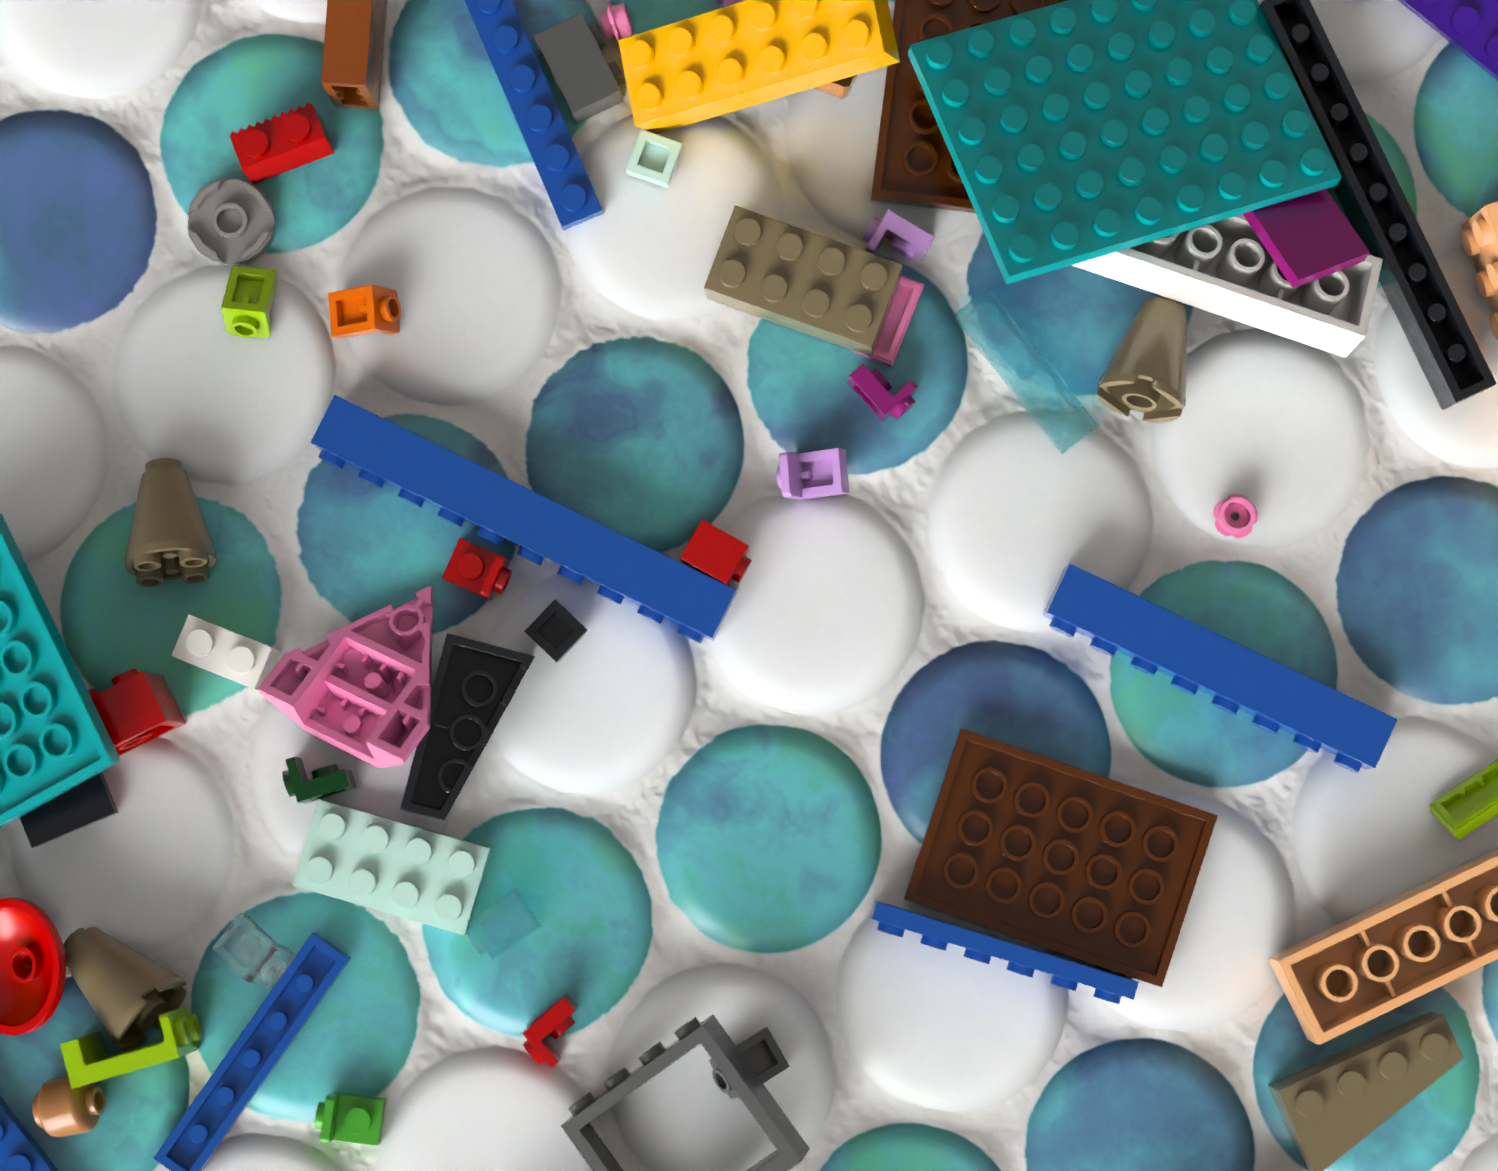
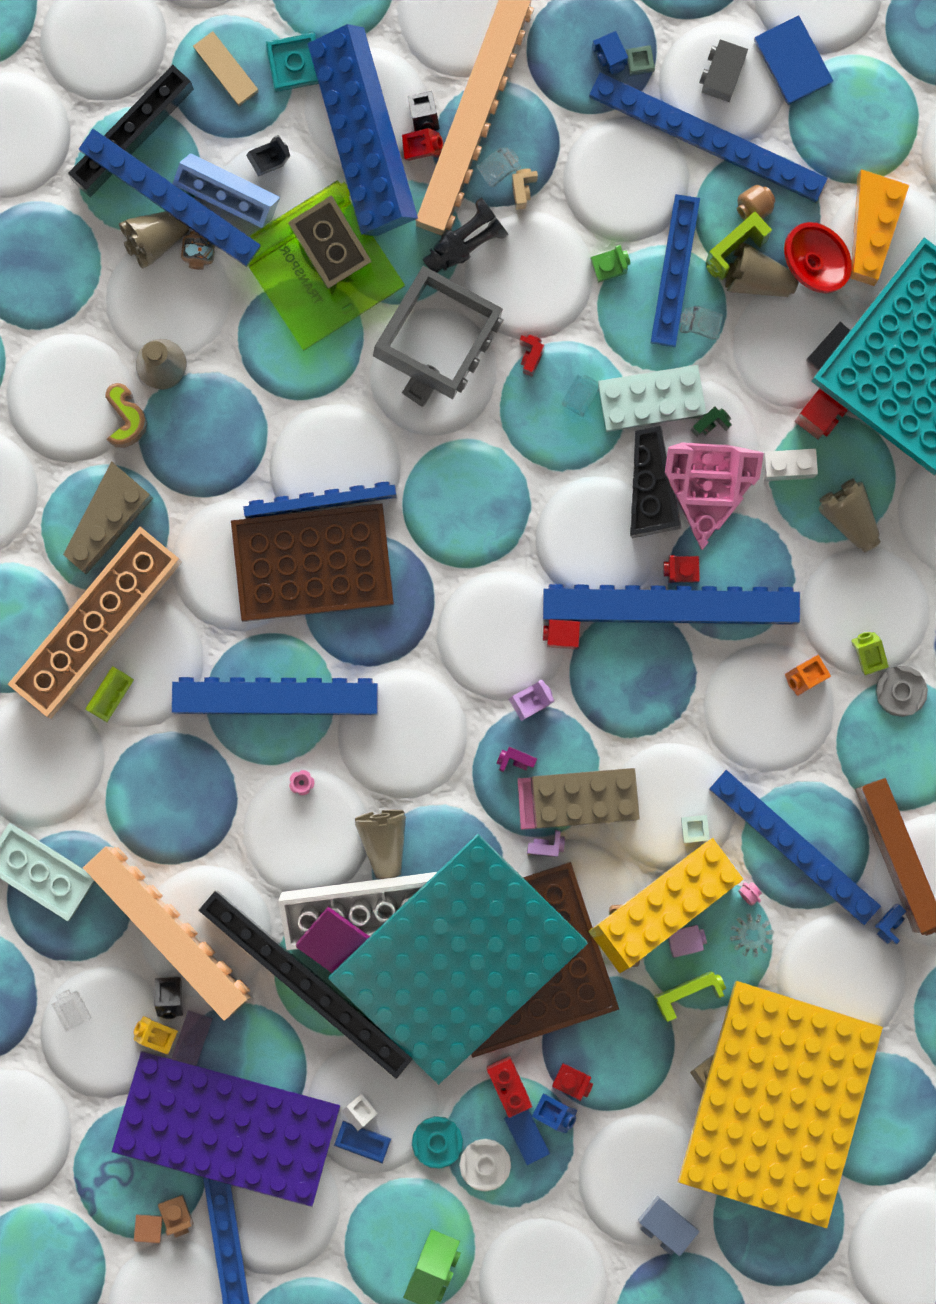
camera: 155 degrees right, 0 degrees up
red brick [230,102,334,184] -> none
black plate [524,599,588,663] -> none
dark grey brick [534,12,626,124] -> none
clear light blue plate [953,288,1099,454] -> none

